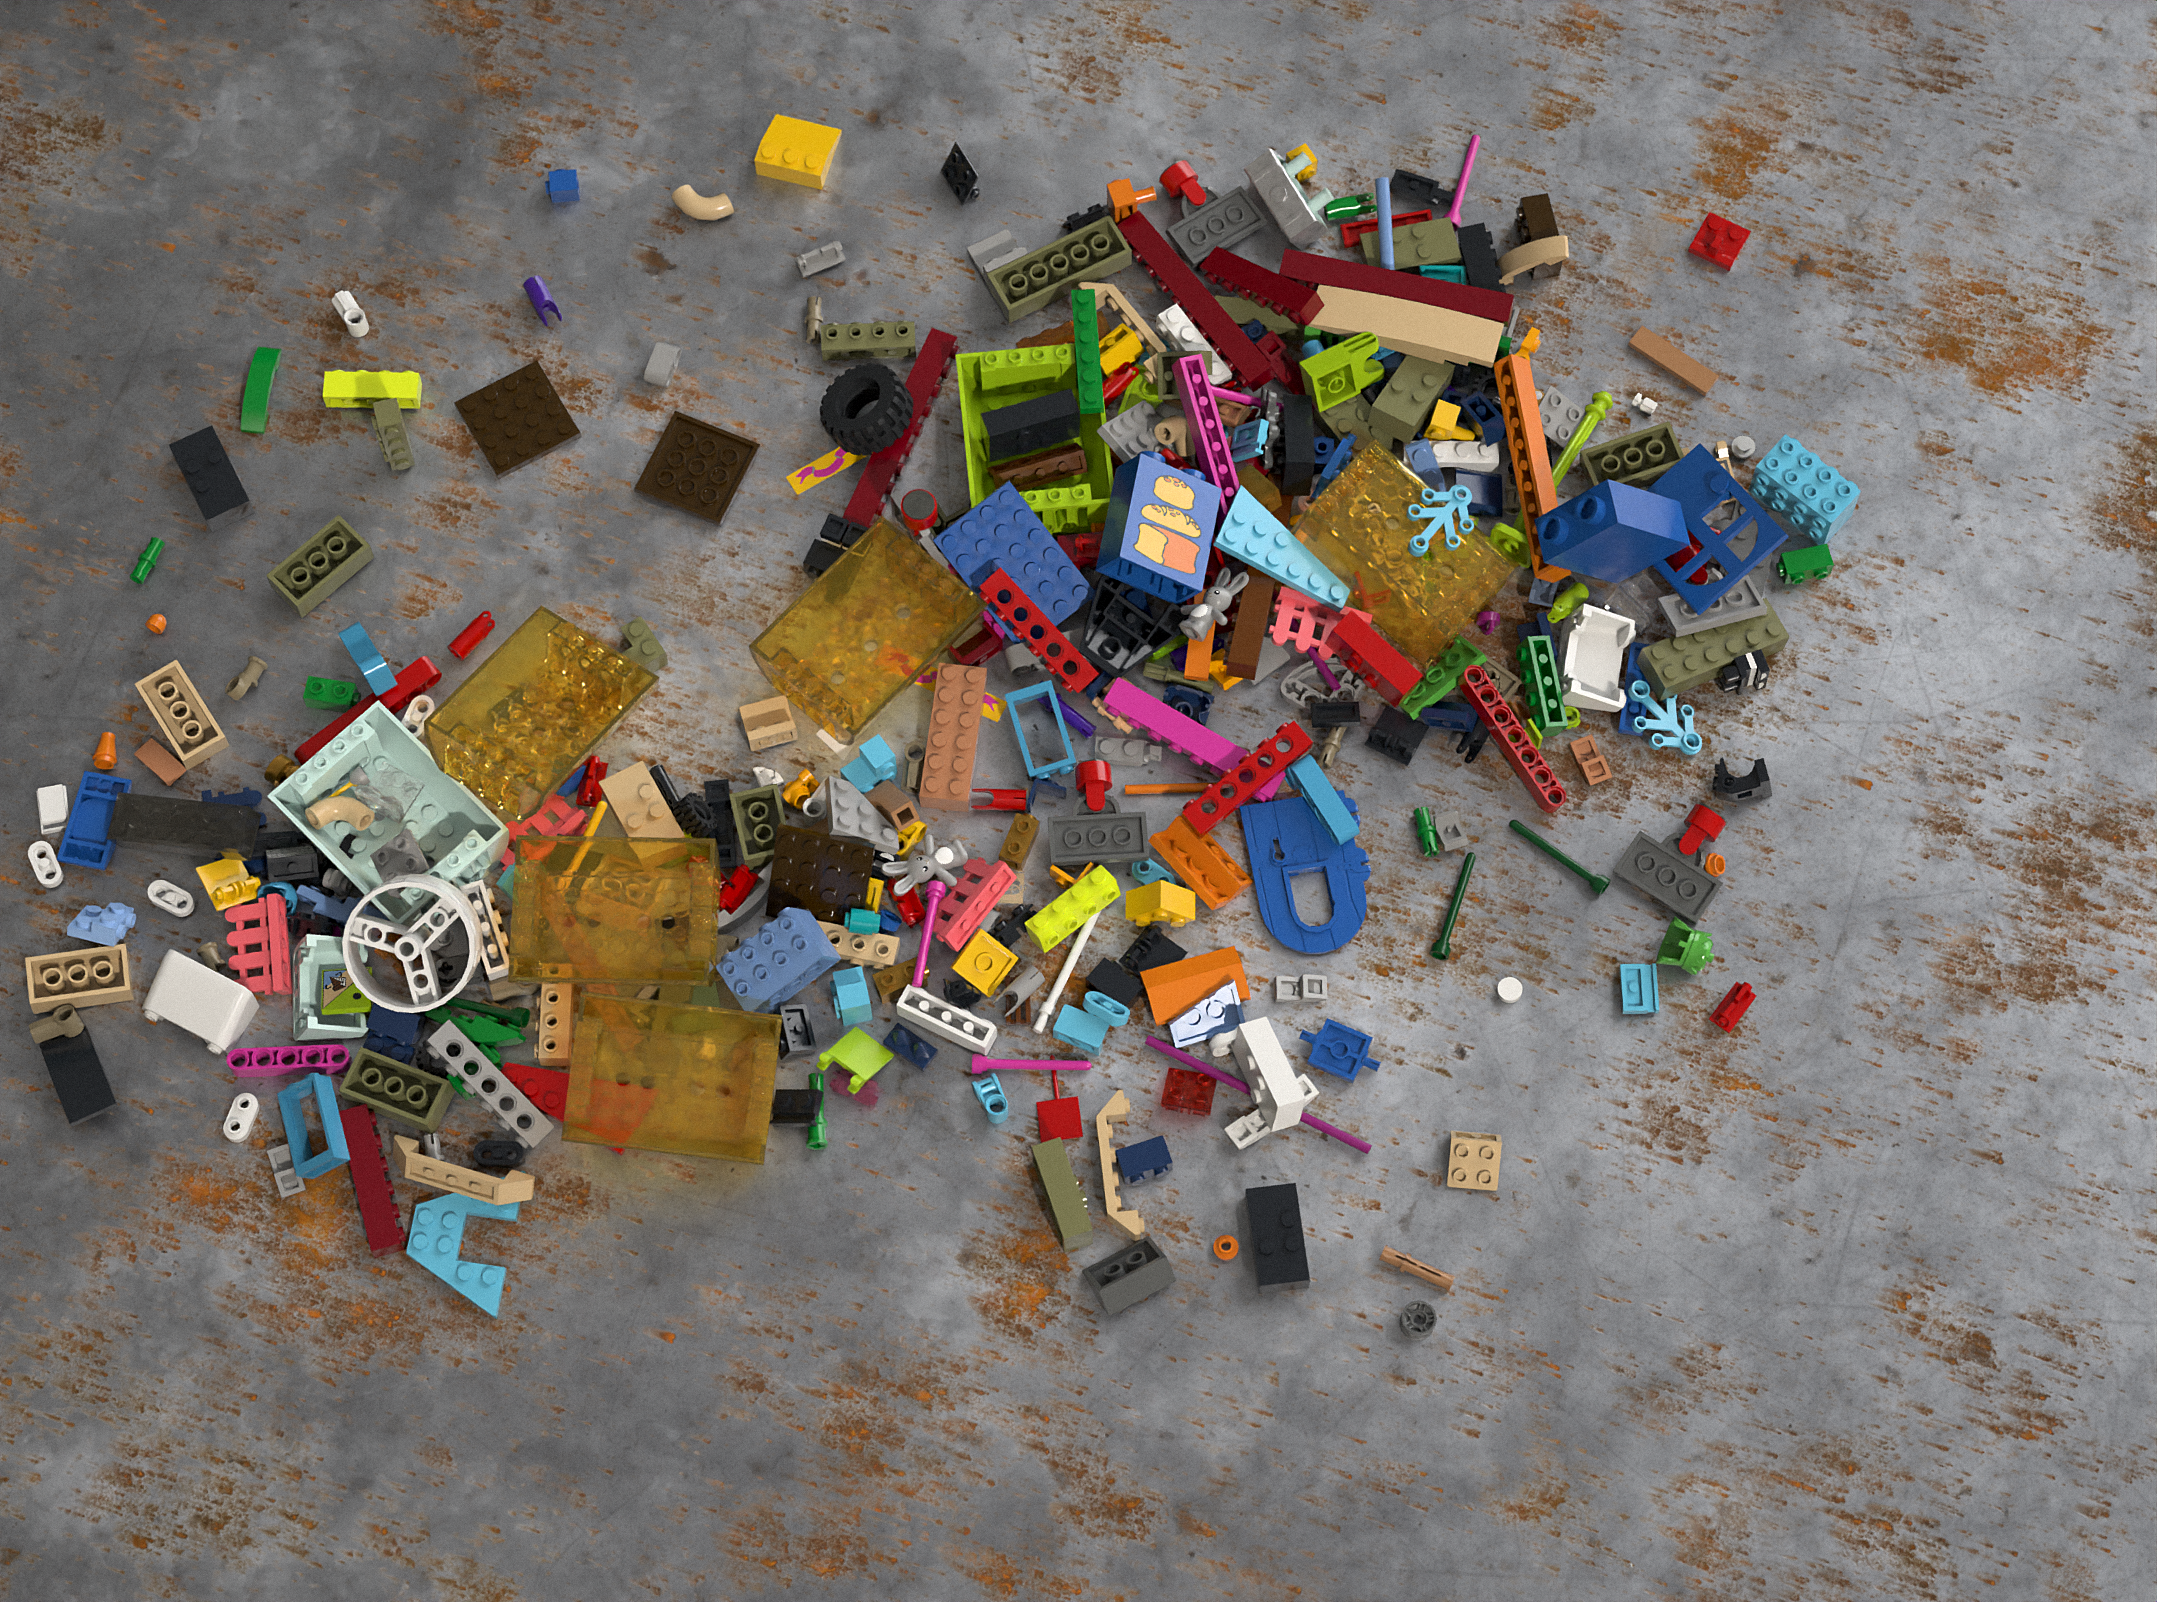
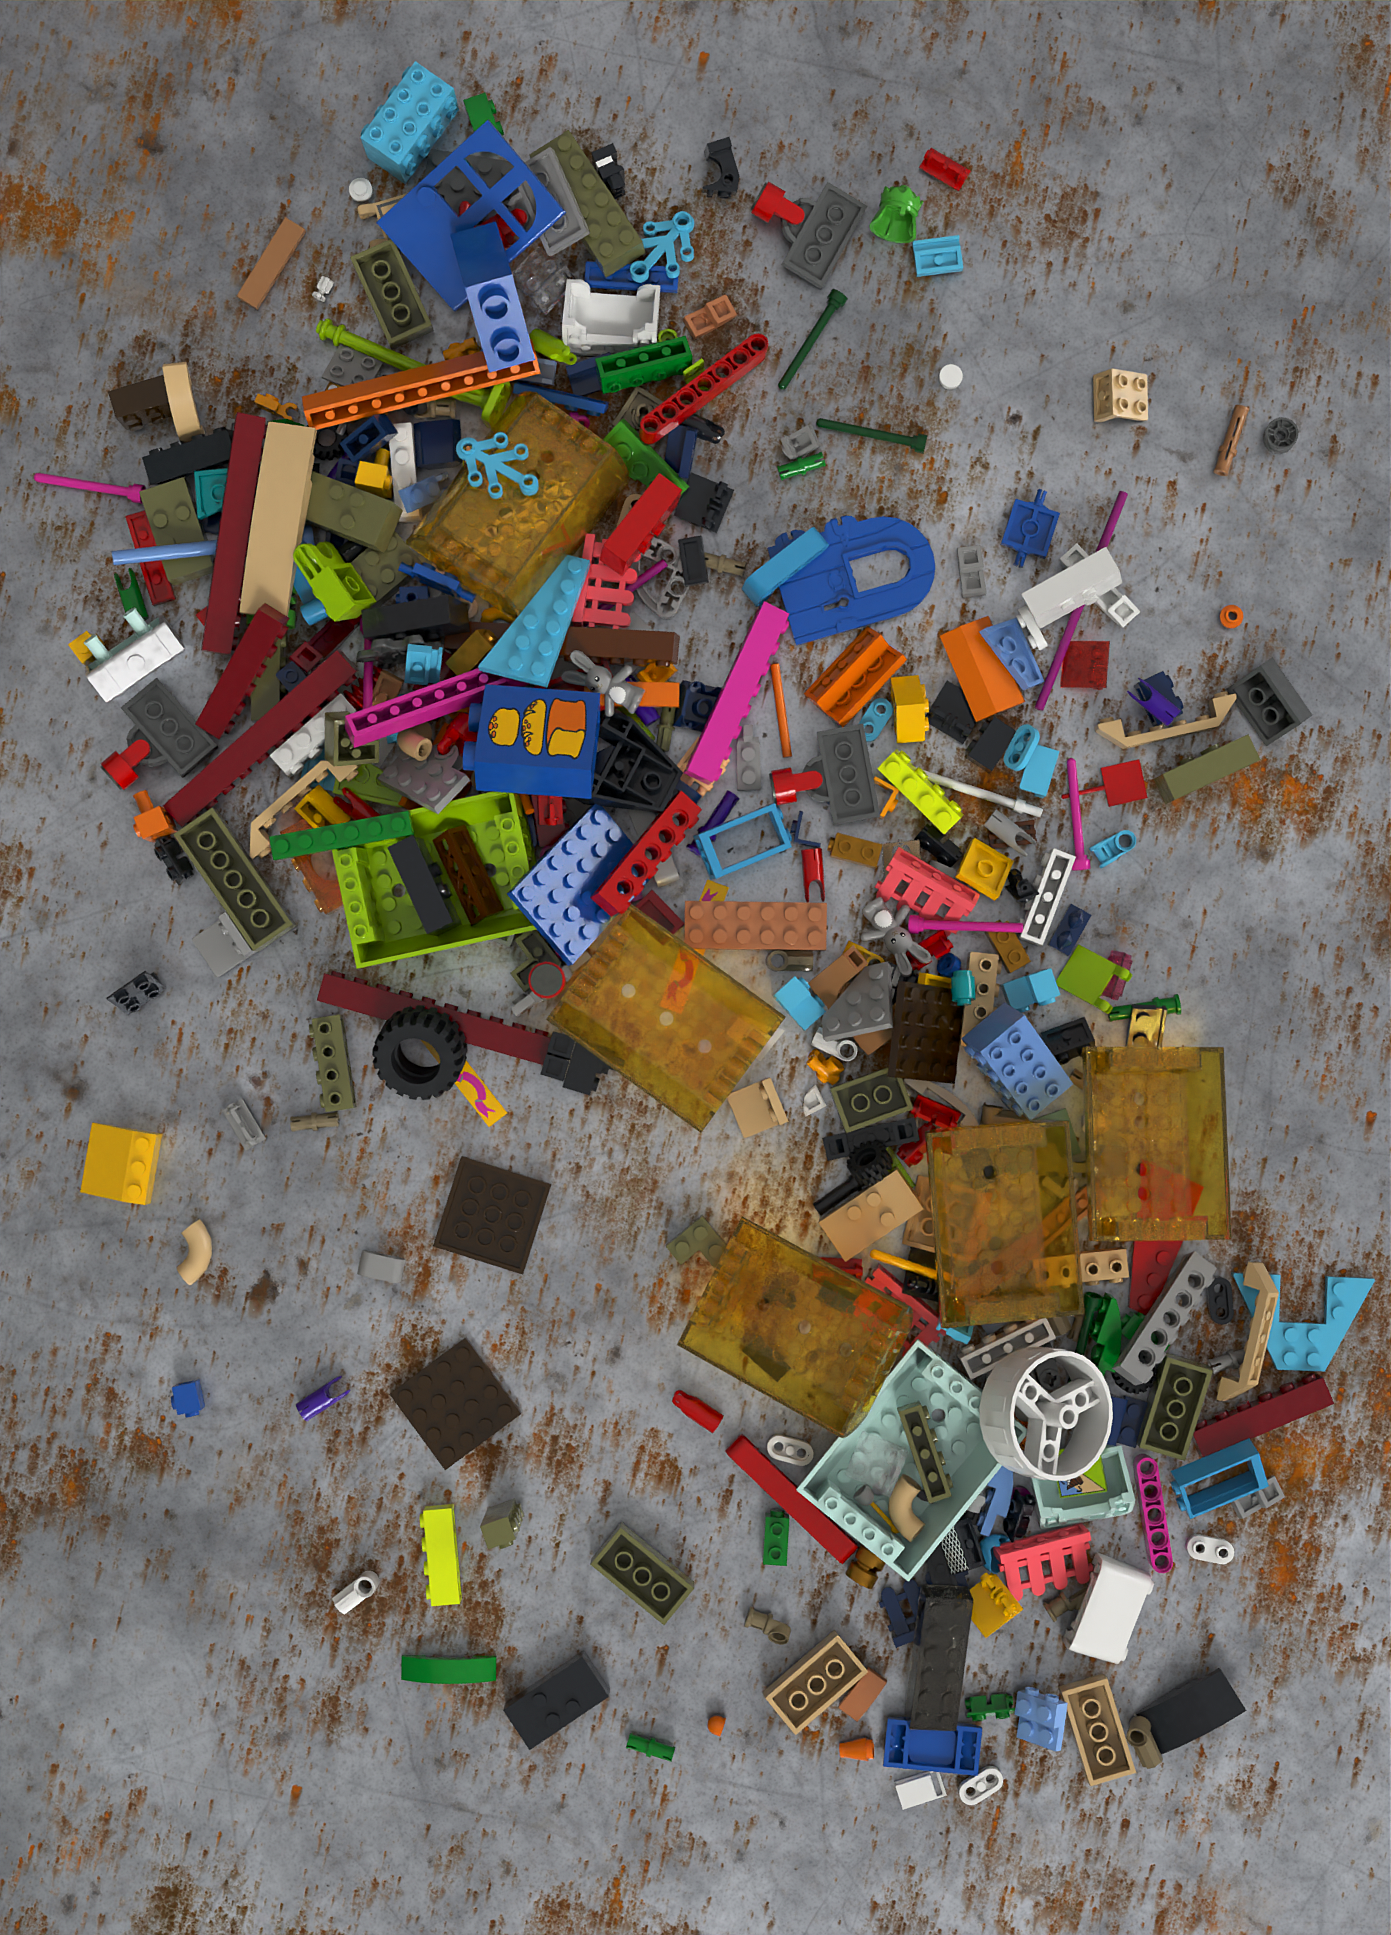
camera: 100 degrees left, 20 degrees up
white plate [147,880,195,917] -> none
dark azure beam [338,621,398,697] -> none
light grey bracket [370,829,429,900] -> none
red brick [1181,720,1313,839] -> none
black brick [1245,1183,1310,1294] -> none
black hinge [1389,169,1454,207] -> none
red hinge [1688,212,1751,271] -> none
orange plate [1704,853,1725,877] -> none
none -> blue plate [513,381,609,416]
none -> olive brick [897,1401,953,1504]
none -> green hinge [965,1693,1015,1722]
none -> dark purple piece [1127,678,1181,726]

